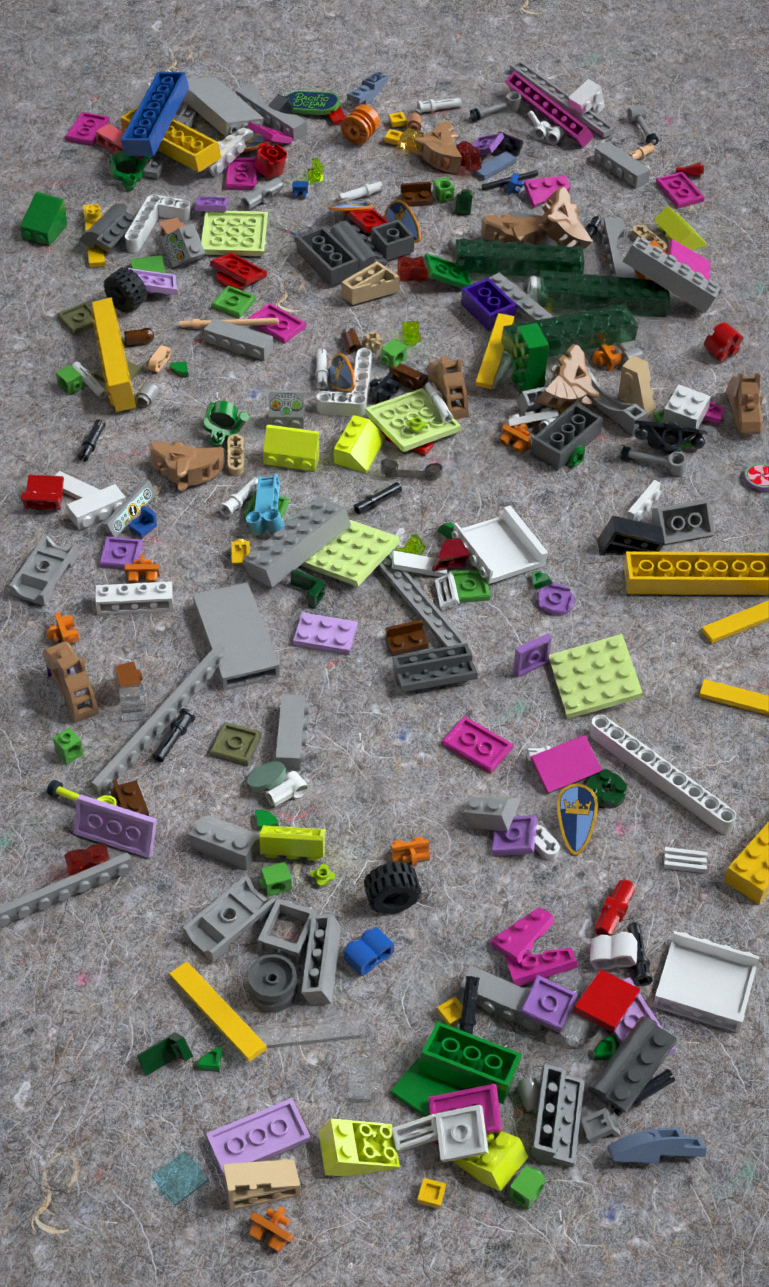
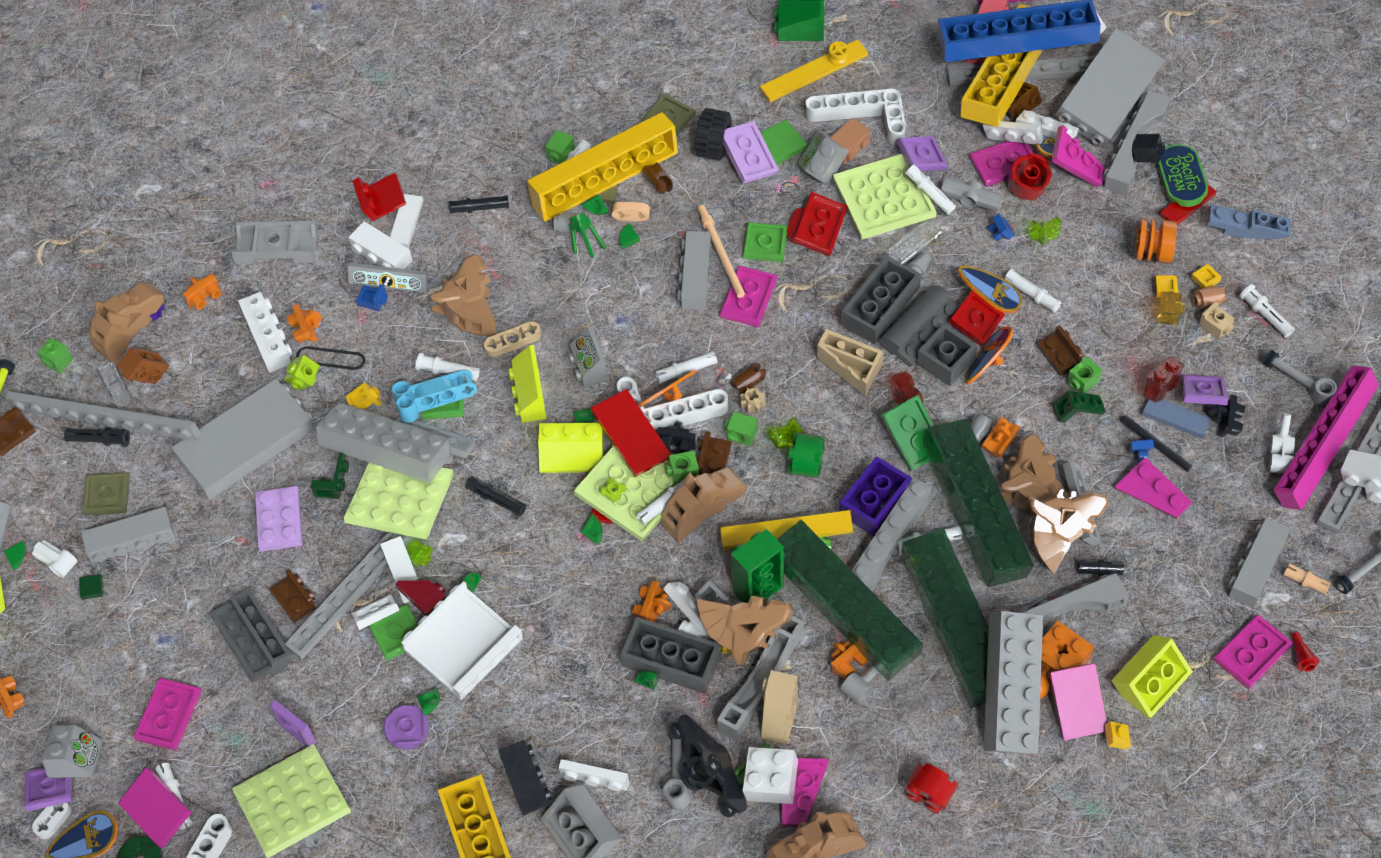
camera: 75 degrees right, 10 degrees up
dark grey brick [80,204,135,253] -> none
medium lavender tile [99,536,143,570] -> none
green piece [108,150,151,191] -> none
green piece [202,401,250,448] -> none
sand green tile [247,761,287,792] -> none
clear smoke piece [380,458,443,481] -> none
medium nougat animal [412,121,462,174] -> none
tan beam [632,225,667,251] -> none
none -> dark green tile [79,574,103,600]
none -> lime brick [284,355,320,390]
none -> black piece [296,346,366,370]
none -> green plant [568,213,606,258]
none -> green tile [573,408,594,423]
none -> green tile [580,514,603,545]
none -> green tile [582,195,609,215]
none -> red tile [591,389,671,478]
none -> bright green brick [665,451,699,484]
none -> clear tile [713,365,733,390]
none -> clear tile [774,176,799,196]
none -> green brick [788,432,825,478]
none -> white pin [905,164,956,215]
none -> orange hips [982,417,1020,458]
none -> yellow plate [1104,721,1131,750]
none -> tan brick [1199,301,1234,340]

